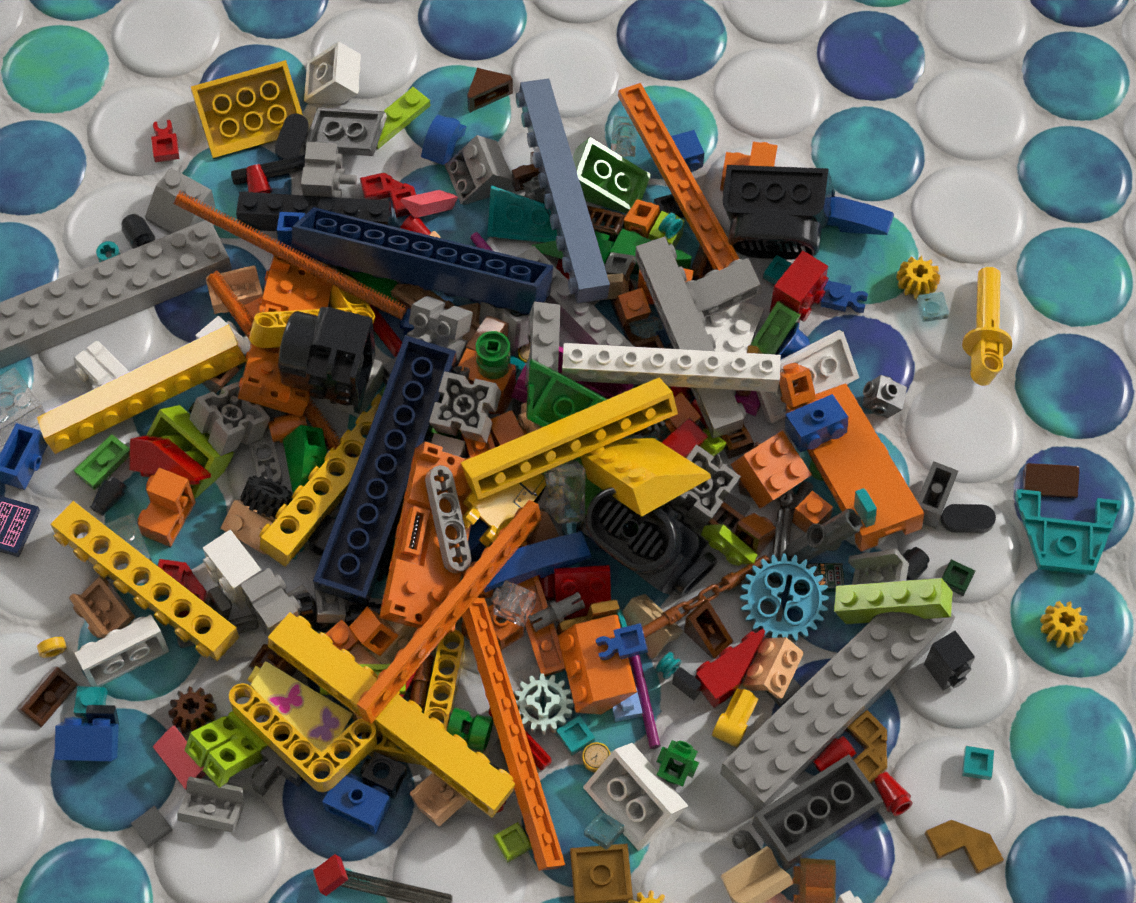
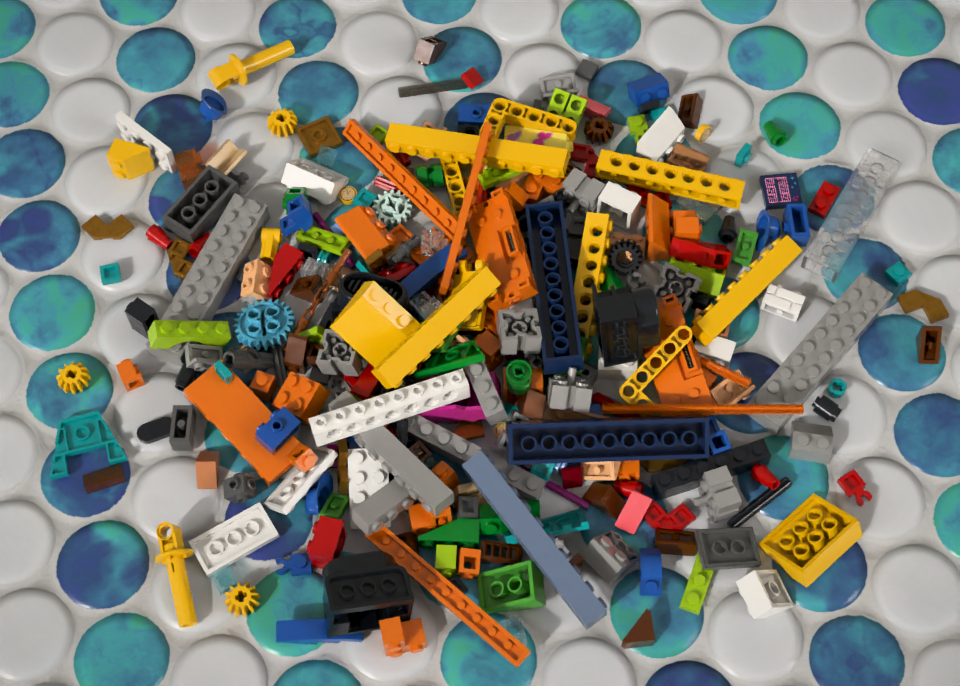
camera: 160 degrees right, 0 degrees up
black tile [275,113,309,160] -> none
light grey beam [425,465,471,573] -> none
blue plate [596,623,648,660] -> none
teal bush [658,213,683,239] -> none
blue brick [671,130,705,172] -> none
dark green tile [942,559,975,596] -> none
none -> orange brick [116,359,146,392]
none -> white plate [188,502,280,577]
none -> nougat slope [195,451,220,489]
none -> blue brick [280,194,313,236]
none -> lime plate [295,226,352,256]
none -> clear brick [300,257,330,285]
none -> dark grey plate [568,217,586,239]
none -> red tile [569,143,602,181]
none -> reddish brown slope [582,482,626,520]
none -> lime plate [627,114,648,145]
none -> orange slope [645,193,673,261]
none -> reddish brown slope [654,529,697,556]
none -> teal plate [734,143,752,168]
none -> blue piece [756,209,781,252]

